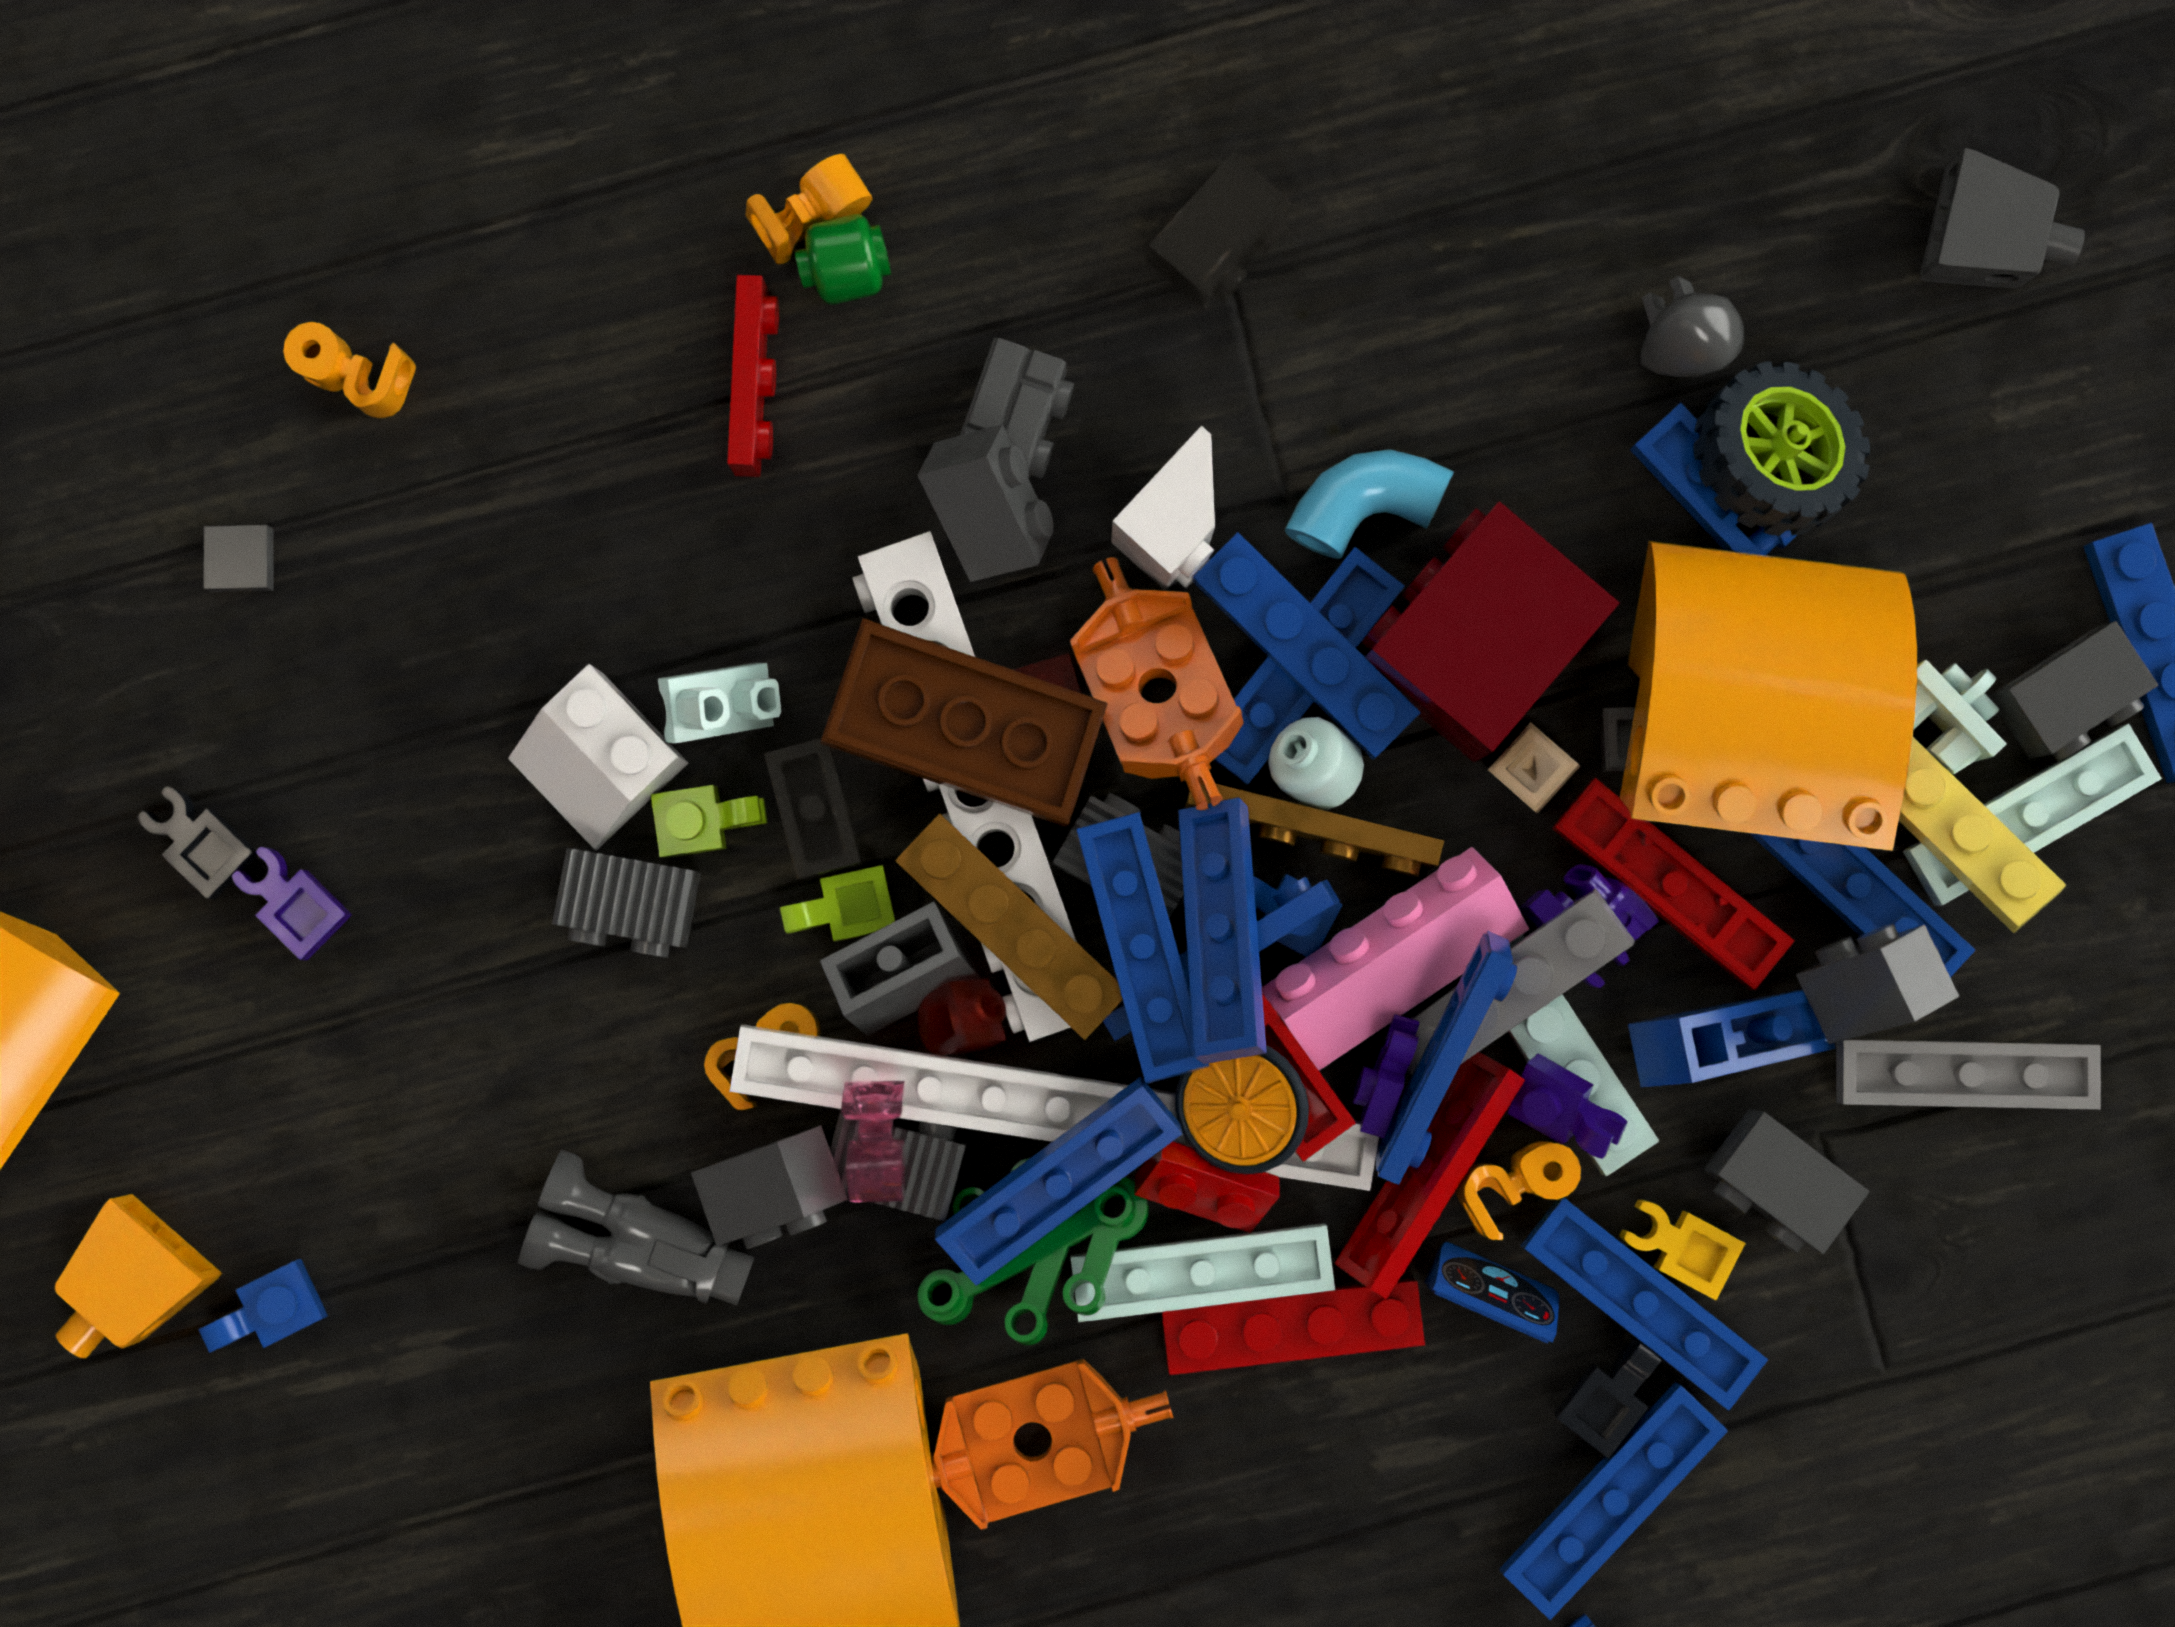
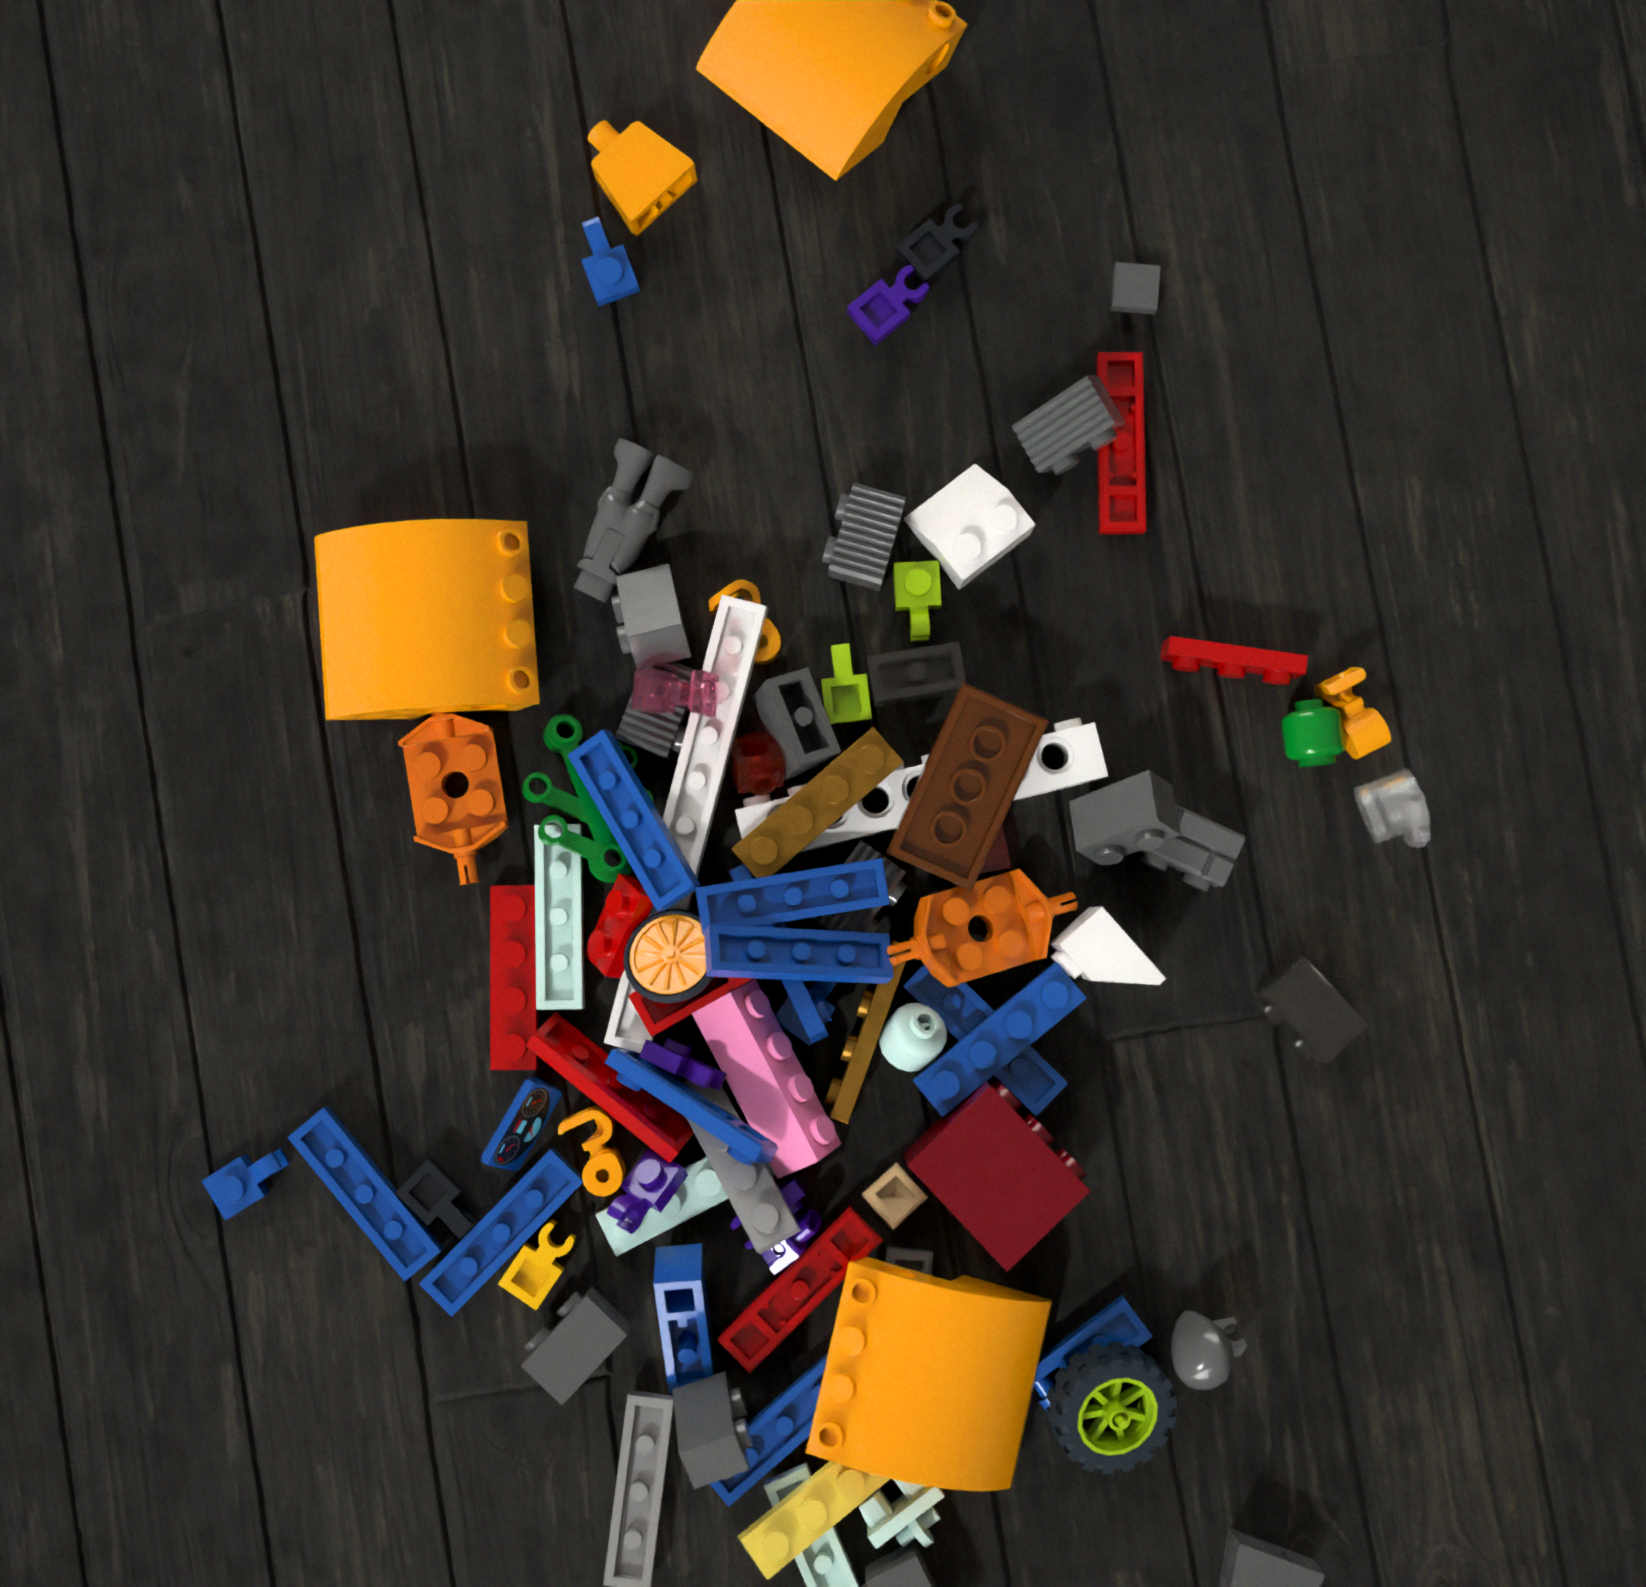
camera: 100 degrees right, 0 degrees up
light orange leg [283,322,416,418] -> none
light aqua hips [658,663,781,743] -> none
medium azure cylinder [1285,449,1454,559] -> none
none -> dark grey brick [1012,375,1125,475]
none -> red plate [1096,352,1146,534]
none -> clear piece [1353,768,1431,848]

